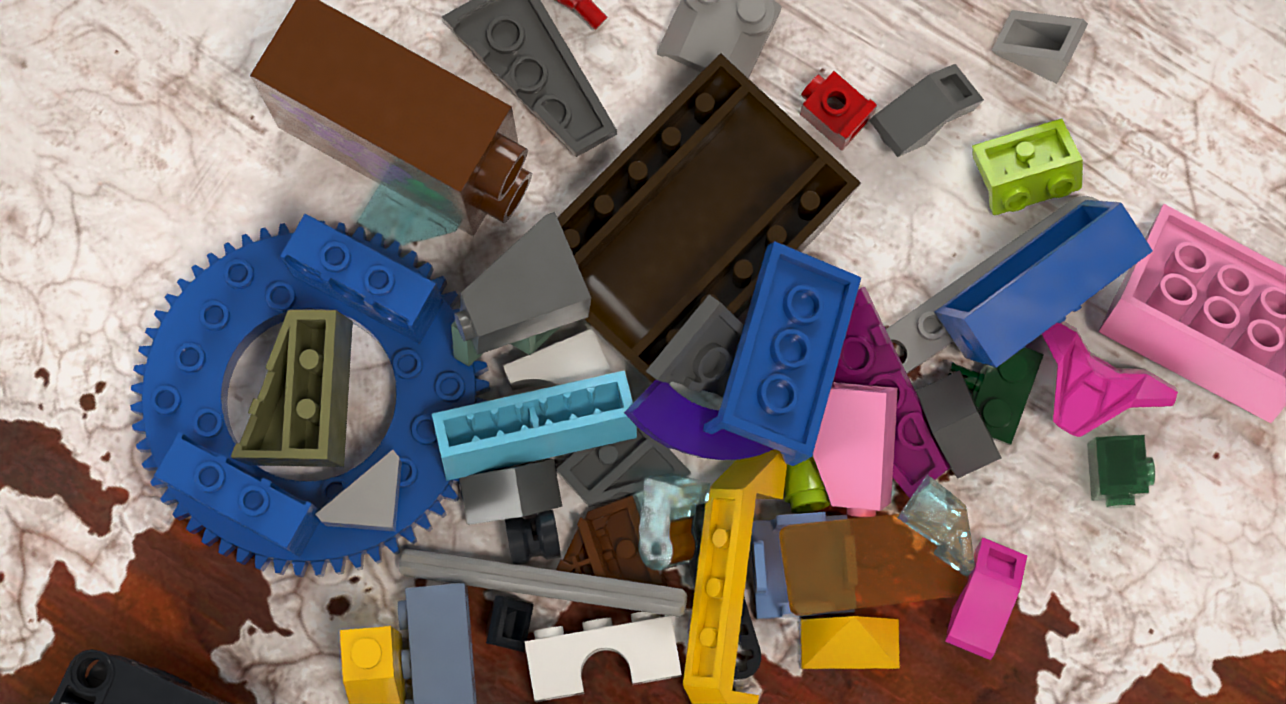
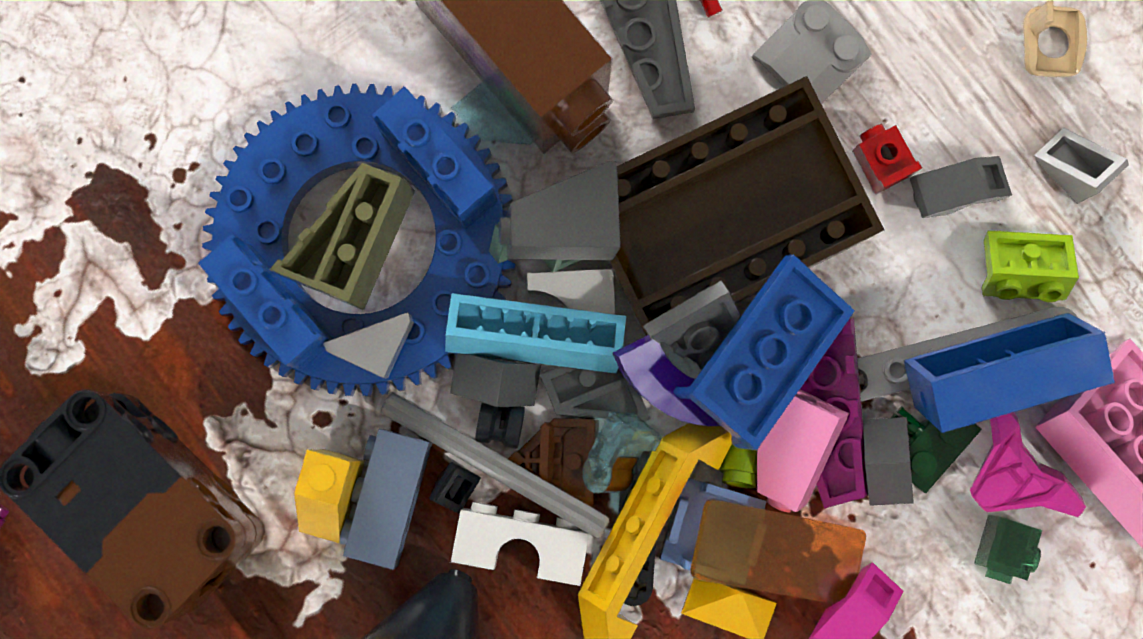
camera: 20 degrees right, 5 degrees up
clear light blue slope [897,475,975,577] -> none

